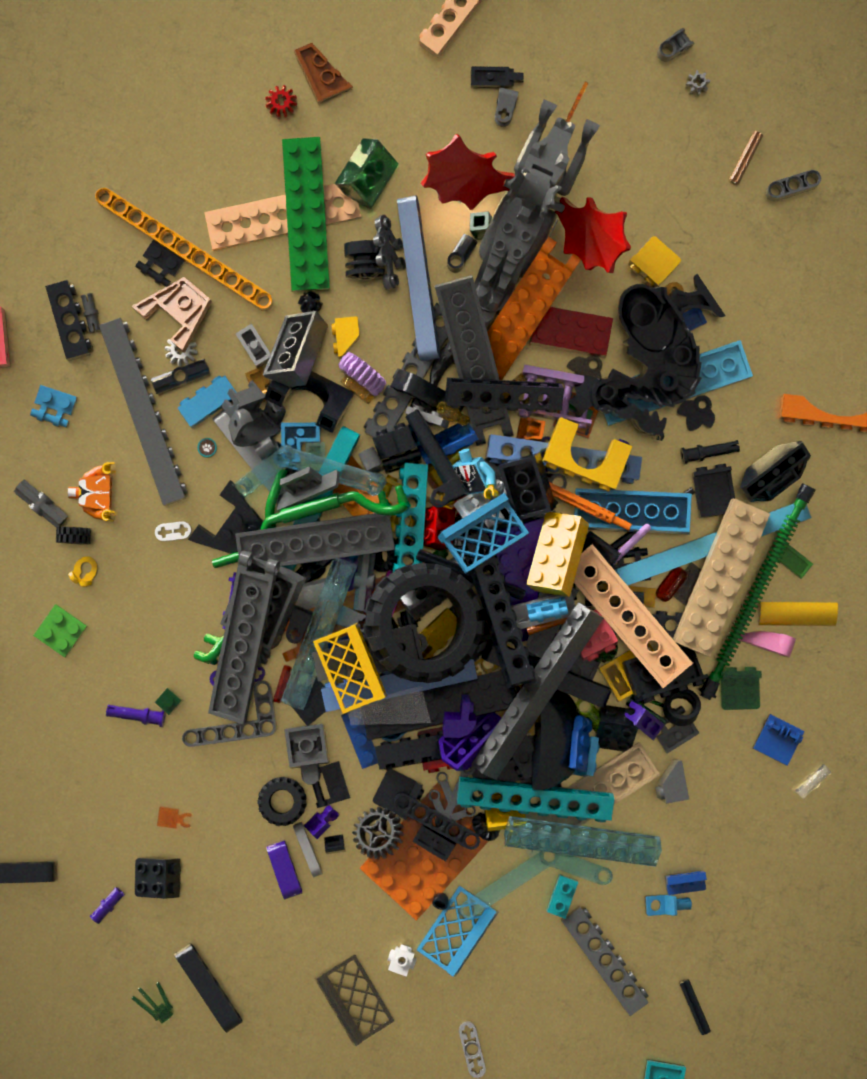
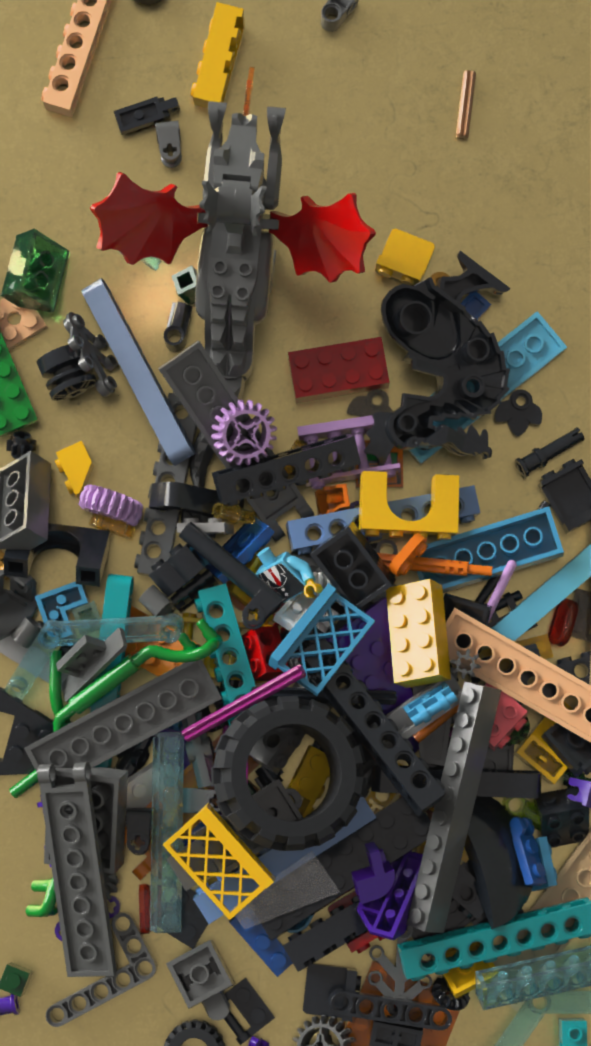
camera: 20 degrees left, 5 degrees down
orange hinge [487,237,581,380] -> none
light grey gear [686,70,710,96] -> none
dark grey beam [766,170,821,201] -> none
none -> magenta axle [182,665,306,742]
none -> yellow wedge [190,2,245,108]
none -> lavender gear [211,400,277,465]
none -> orange plate [388,533,428,576]
none -> dark grey gear [450,649,481,679]

